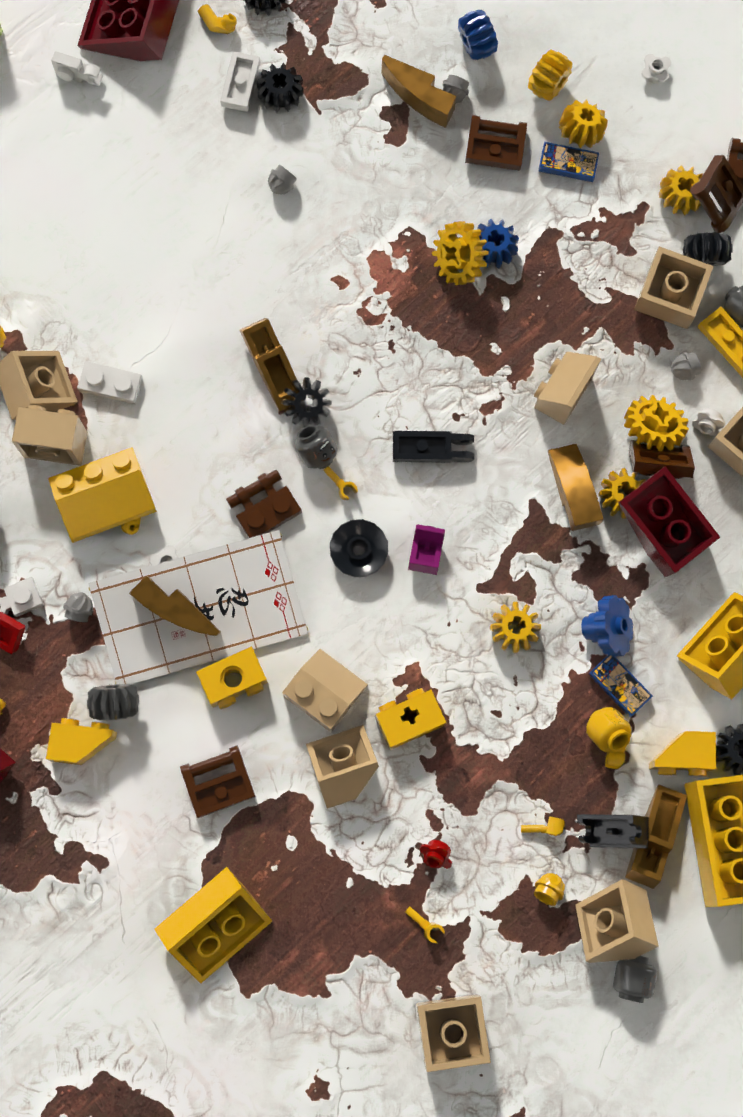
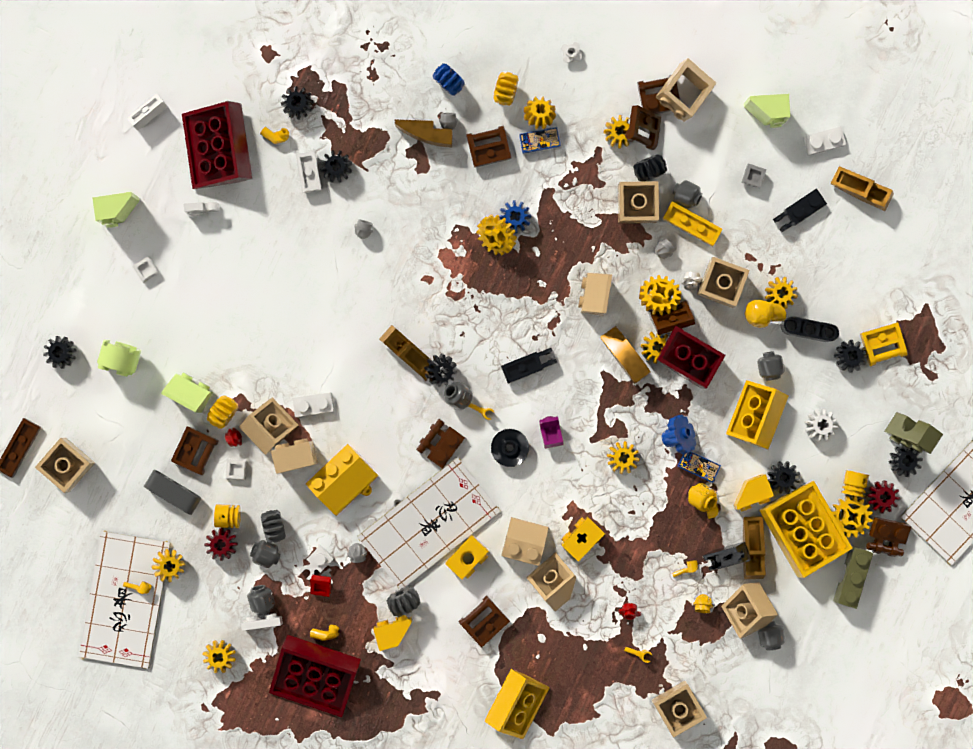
camera: 25 degrees left, 10 degrees up
pearl gold slope [129,576,221,636] -> none

